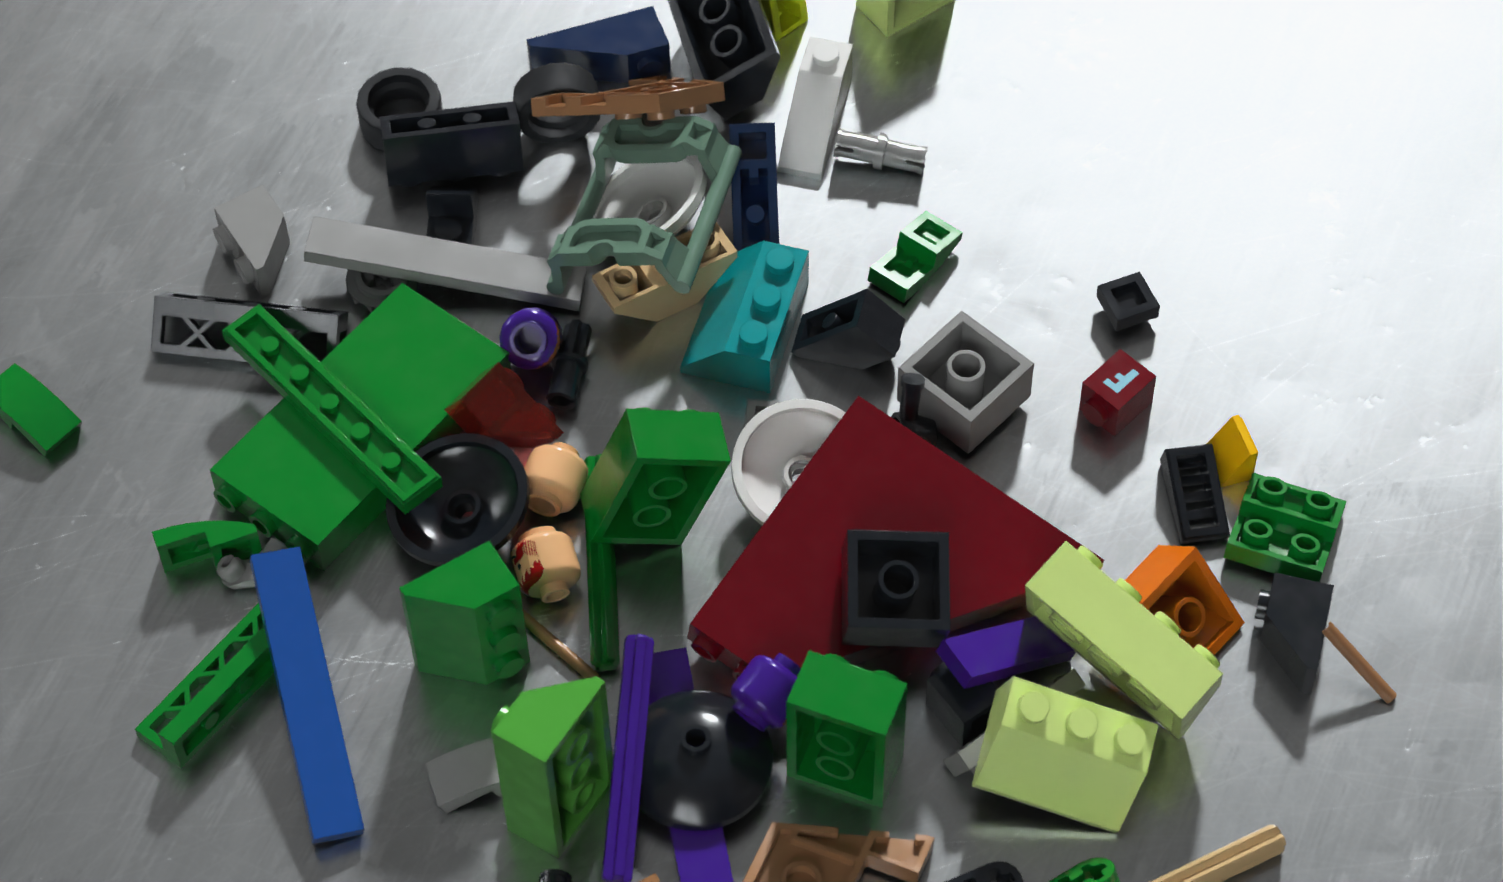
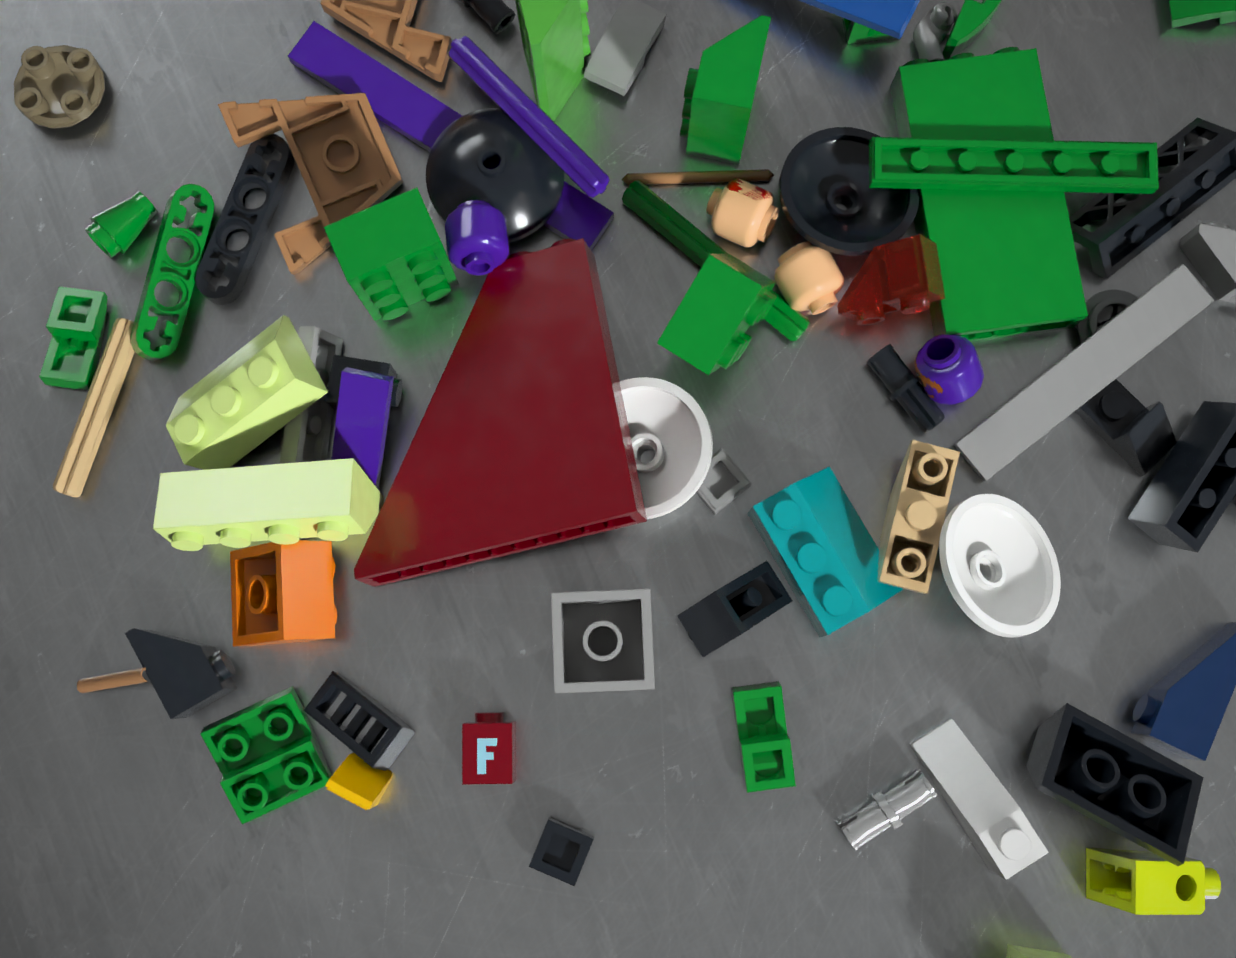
camera: 135 degrees right, 25 degrees up
black tyre [513,63,600,144] -> none
medium nougat wing [531,75,725,121] -> none
sand green piece [546,116,742,295] -> none
dark blue slope [729,122,780,251] -> none
black brick [841,529,951,648] -> none
black bar [891,373,938,447] -> none

